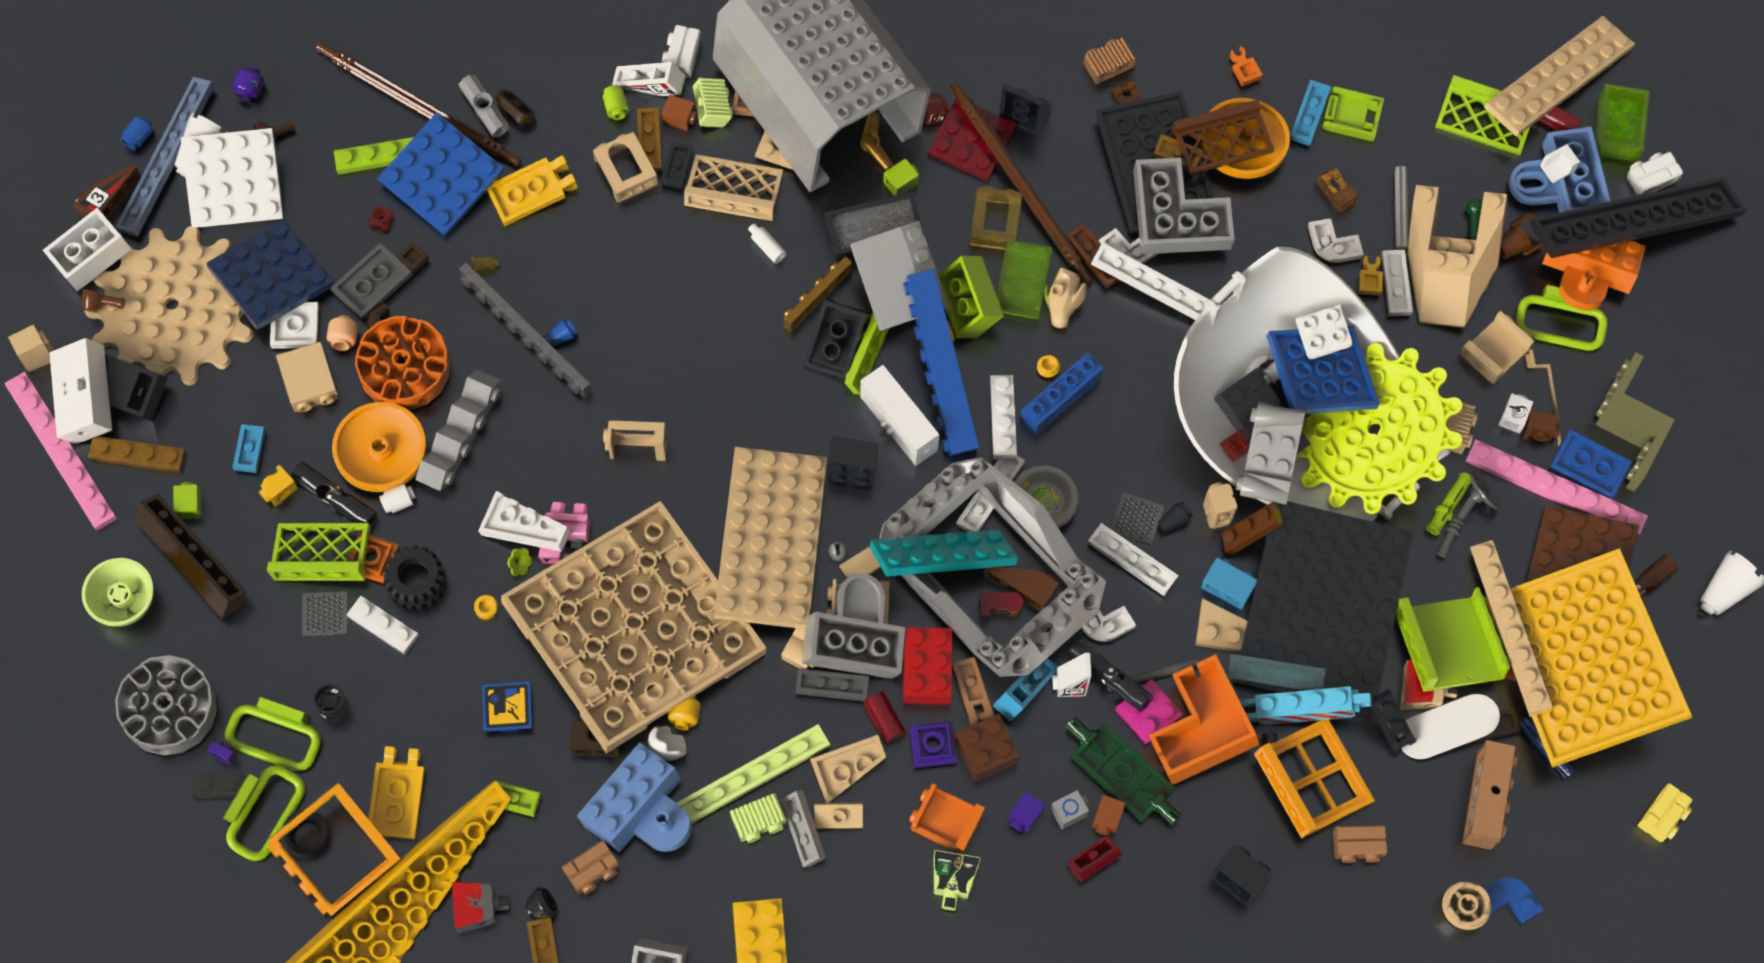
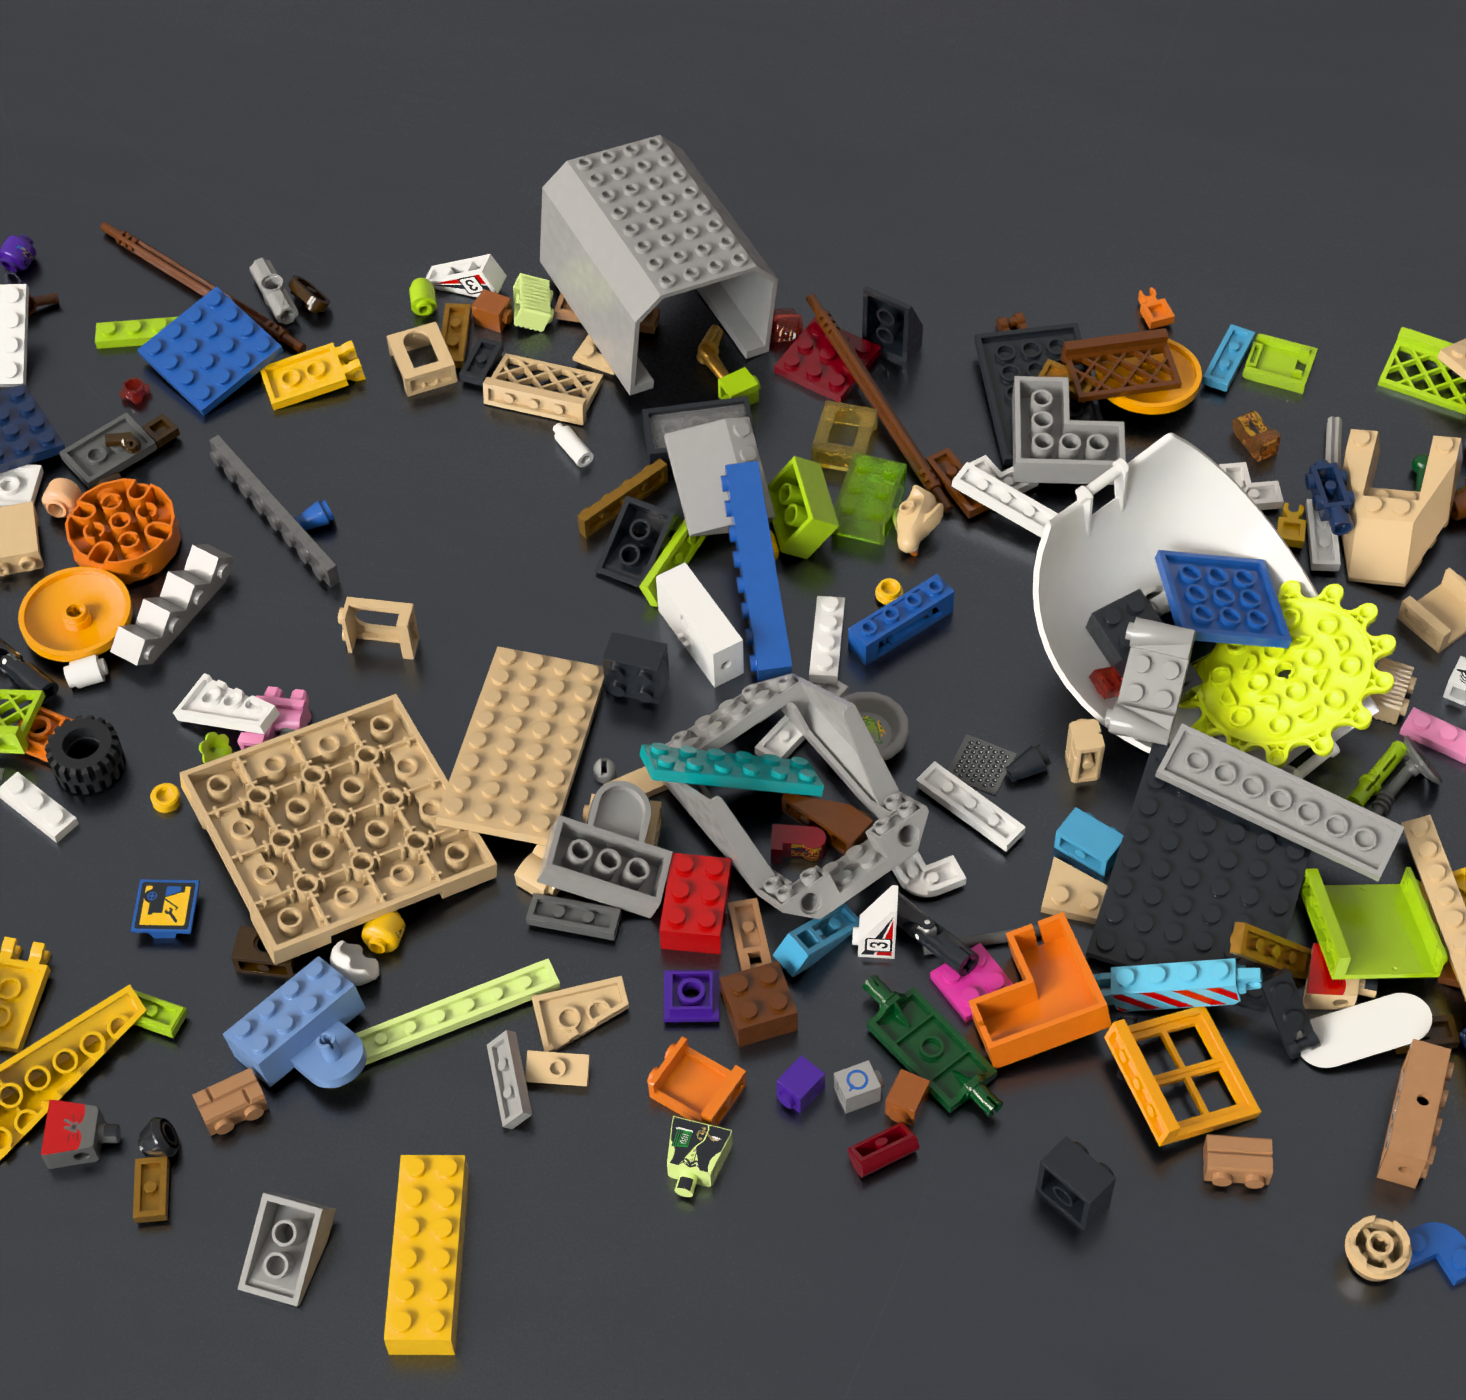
camera: 10 degrees right, 15 degrees down
clear yellow piece [470,254,500,270] -> none
white brick [662,25,702,78] -> none
yellowish green brick [730,793,786,843] -> none
dark red brick [863,691,907,745] -> none
medium nougat brick [1083,37,1136,85] -> none
reddish brown plate [1222,502,1283,556] -> none
clear light blue plate [1227,654,1326,691] -> none
white bracket [1295,305,1352,359] -> none
none -> dark brown arm [105,432,141,454]
none -> light grey plate [1155,723,1405,882]
none -> pearl gold plate [1229,922,1312,979]
none -> dark blue brick [1305,460,1355,535]

